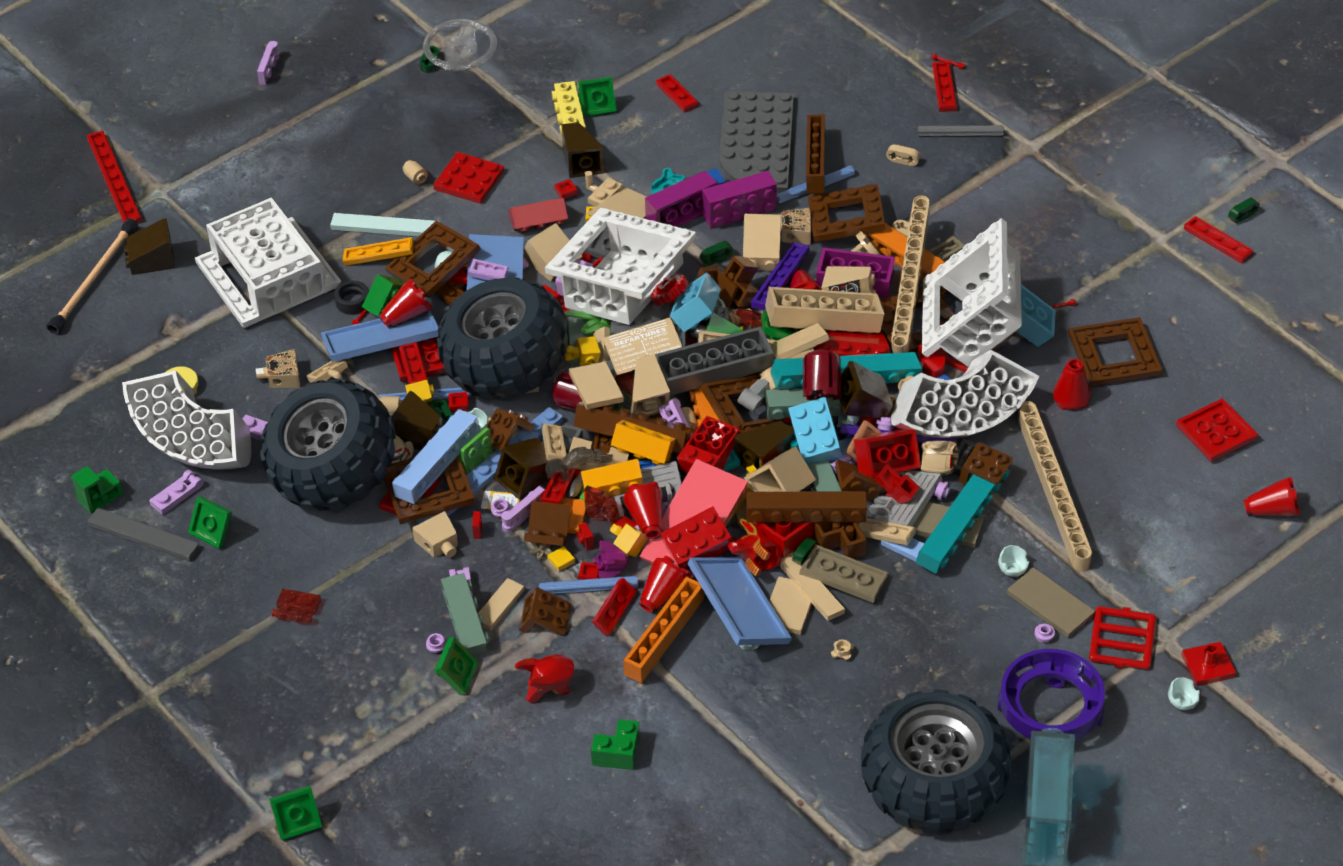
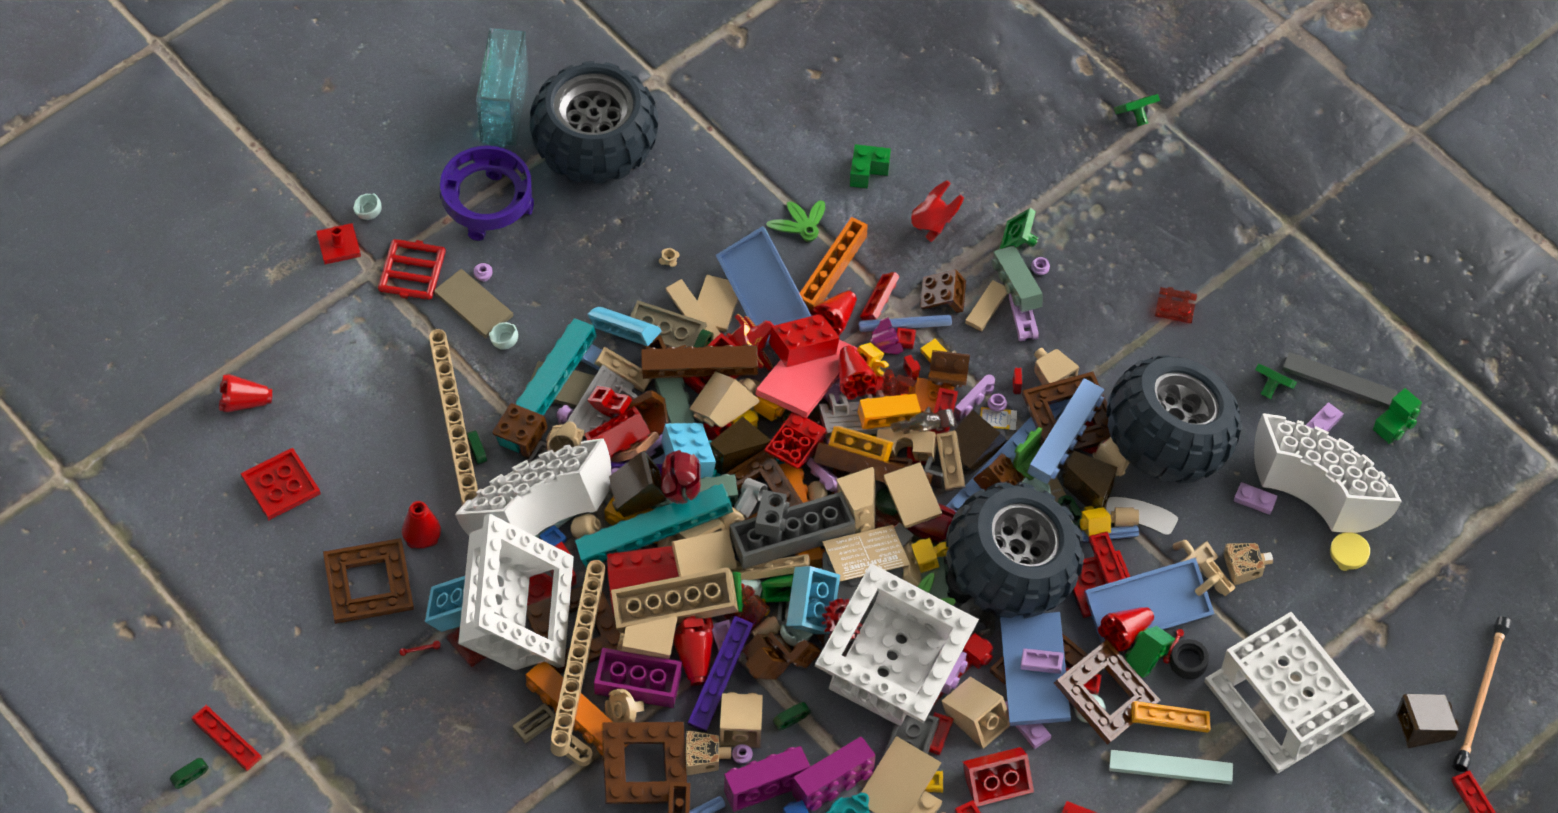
camera: 175 degrees right, 10 degrees up
none -> dark green beam [466,430,487,465]
none -> medium azure brick [588,307,662,346]
none -> dark grey brick [755,490,790,538]
none -> bright green plant [766,200,825,242]
none -> tan plate [1195,557,1235,596]

